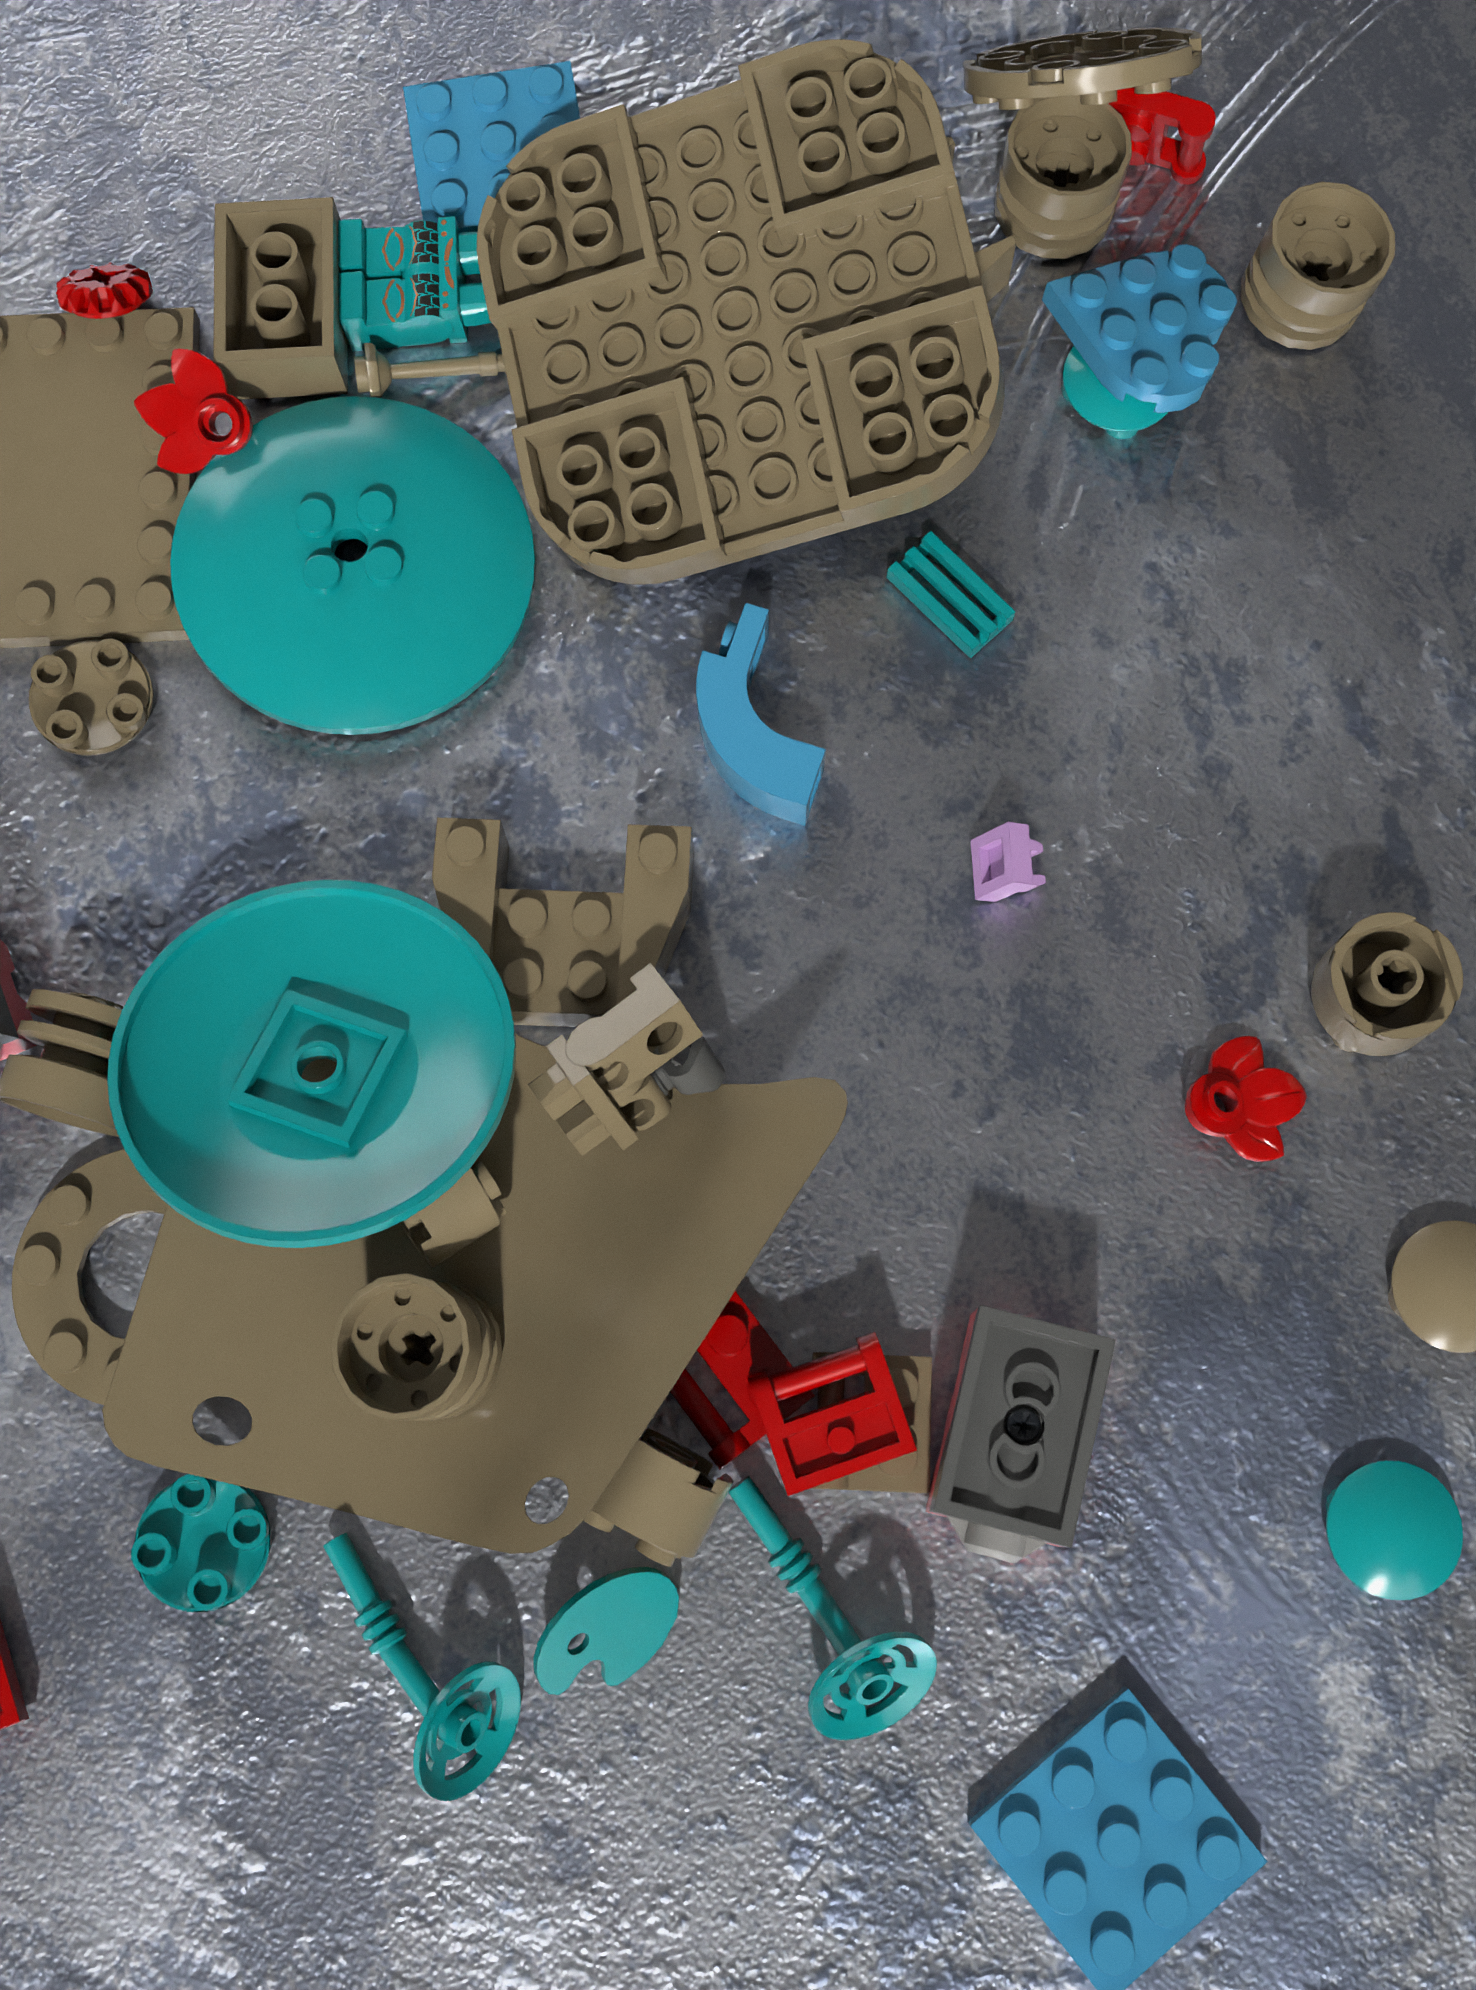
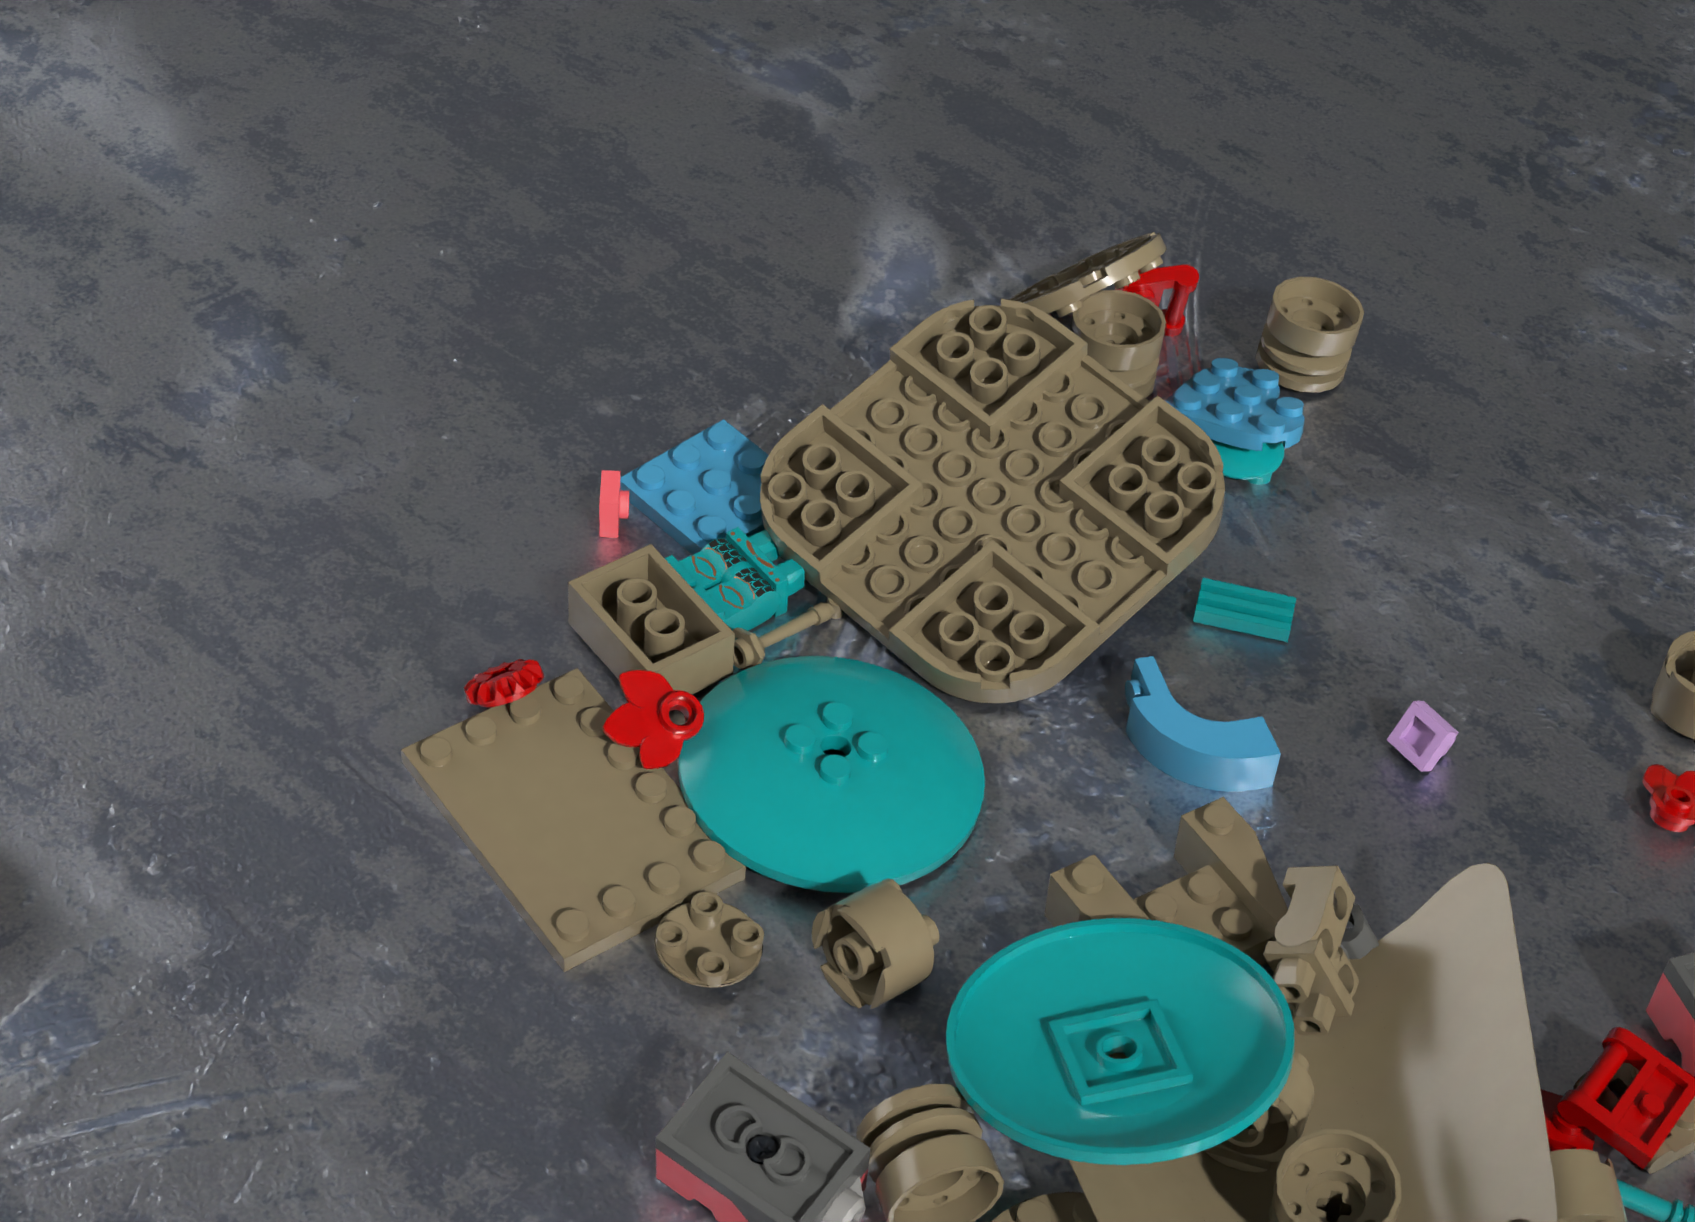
camera: 40 degrees left, 30 degrees down
none -> coral plate [599,470,630,538]
none -> dark tan brick [812,878,940,1009]

